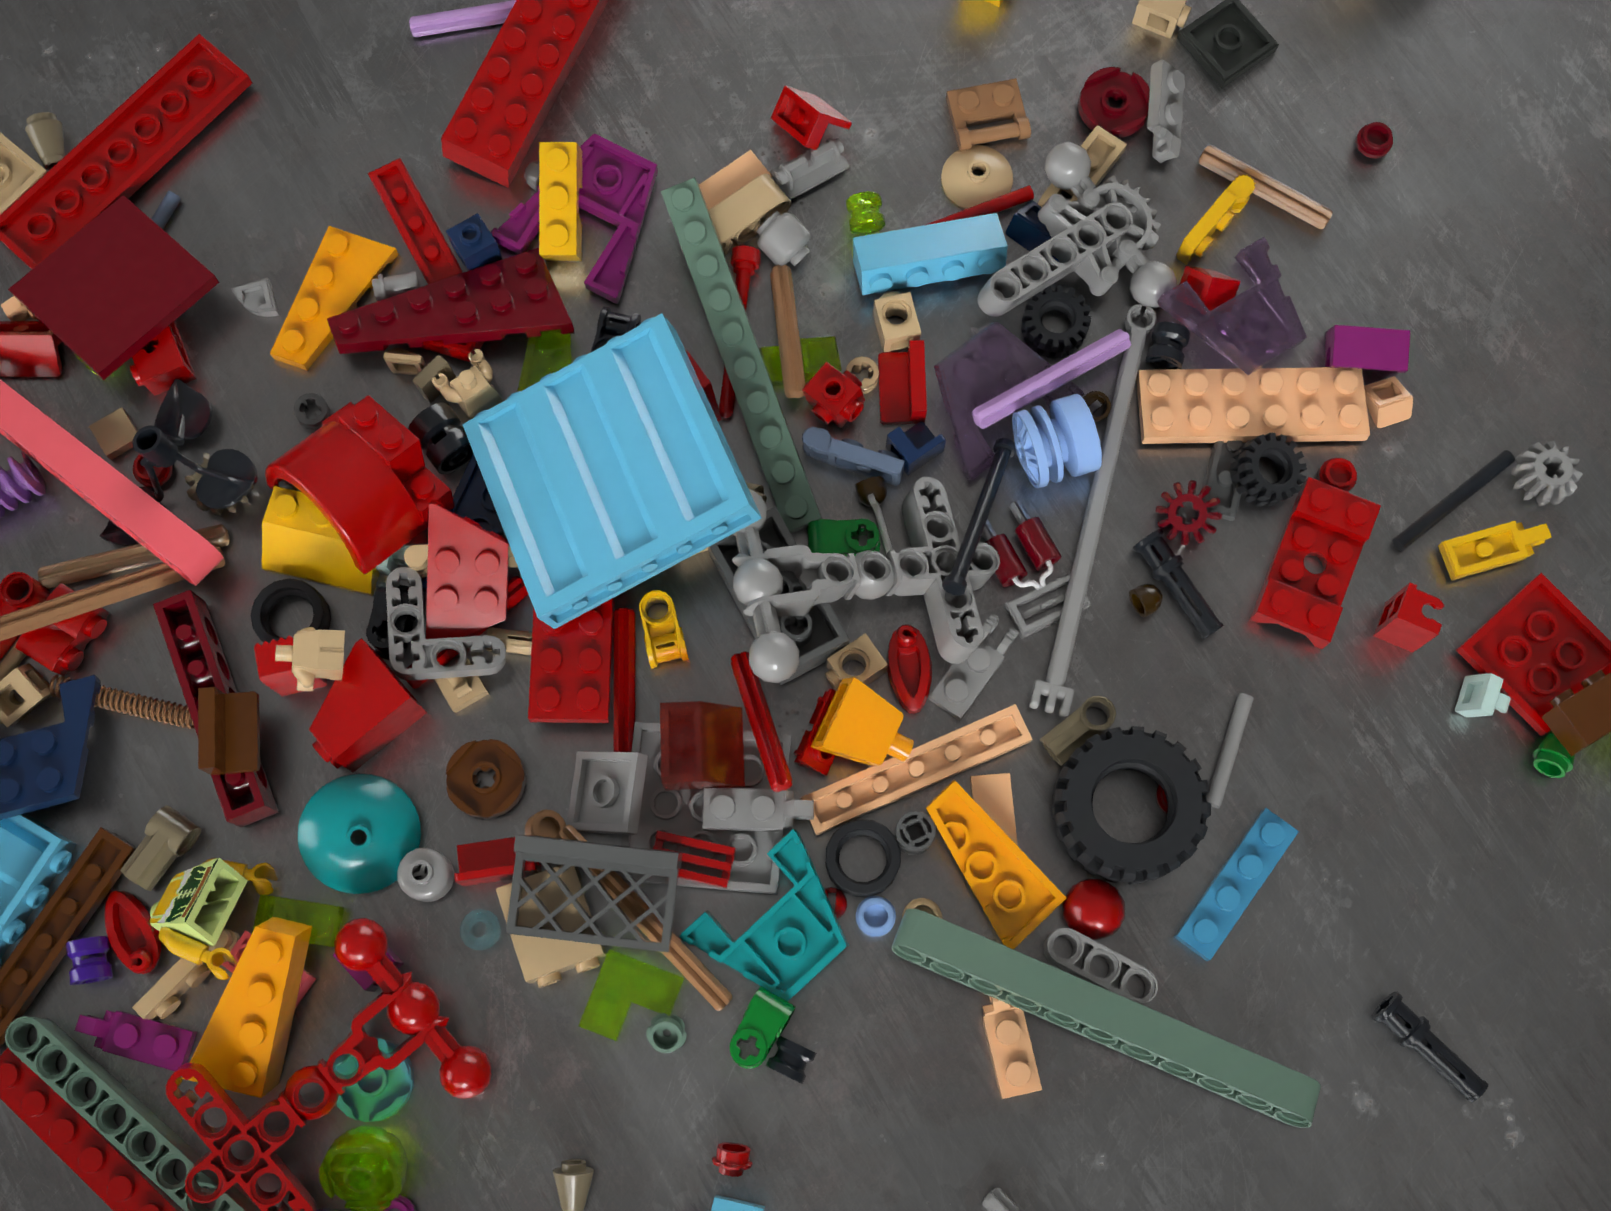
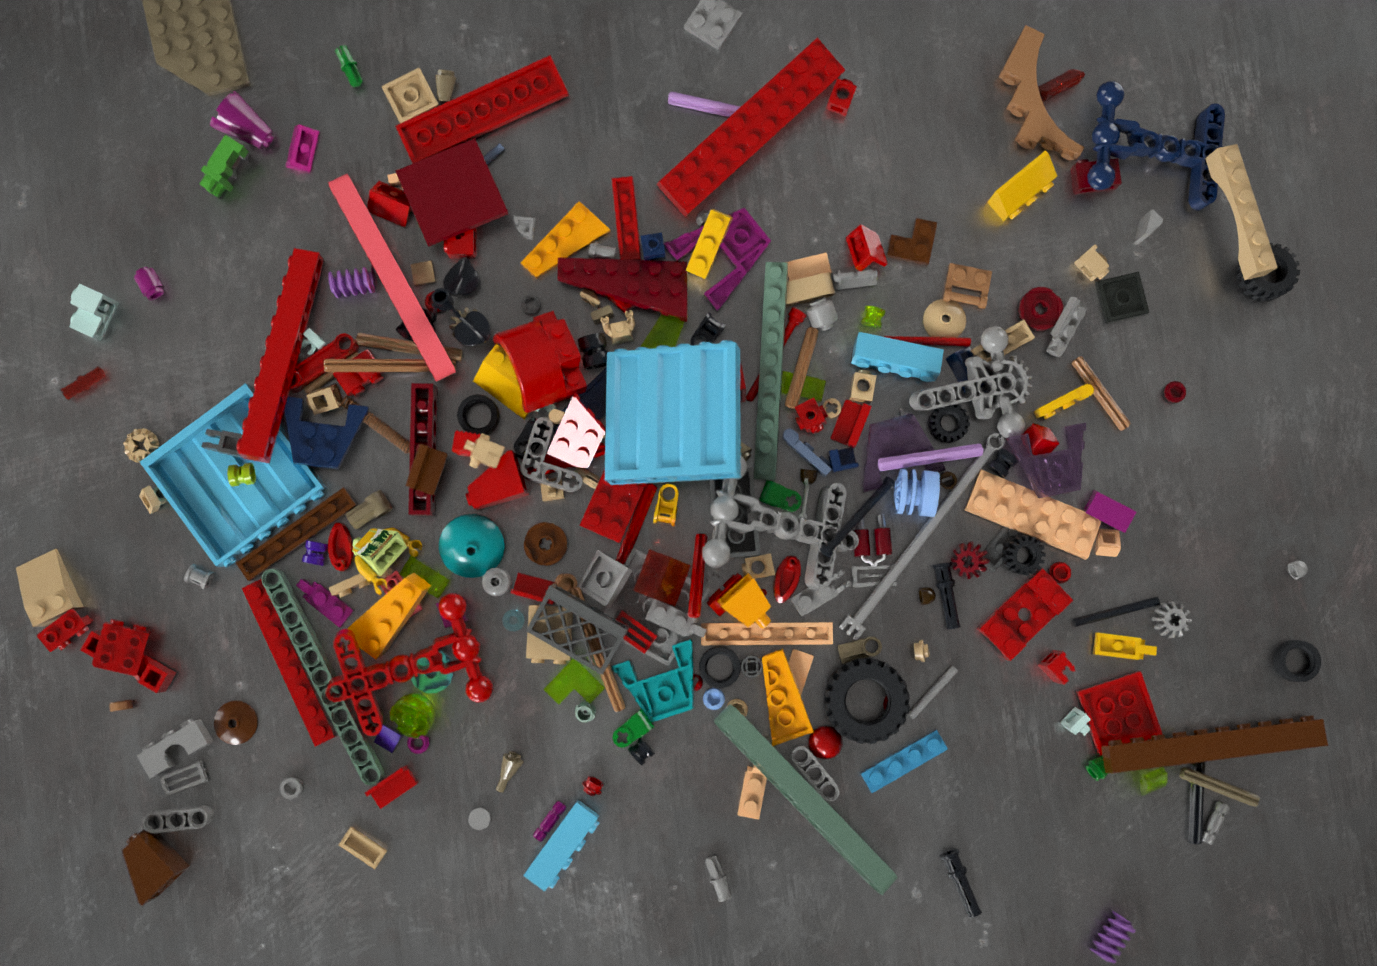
camera: 25 degrees right, 10 degrees up
none -> reddish brown plate [886,218,937,266]
none -> tan plate [914,640,929,662]

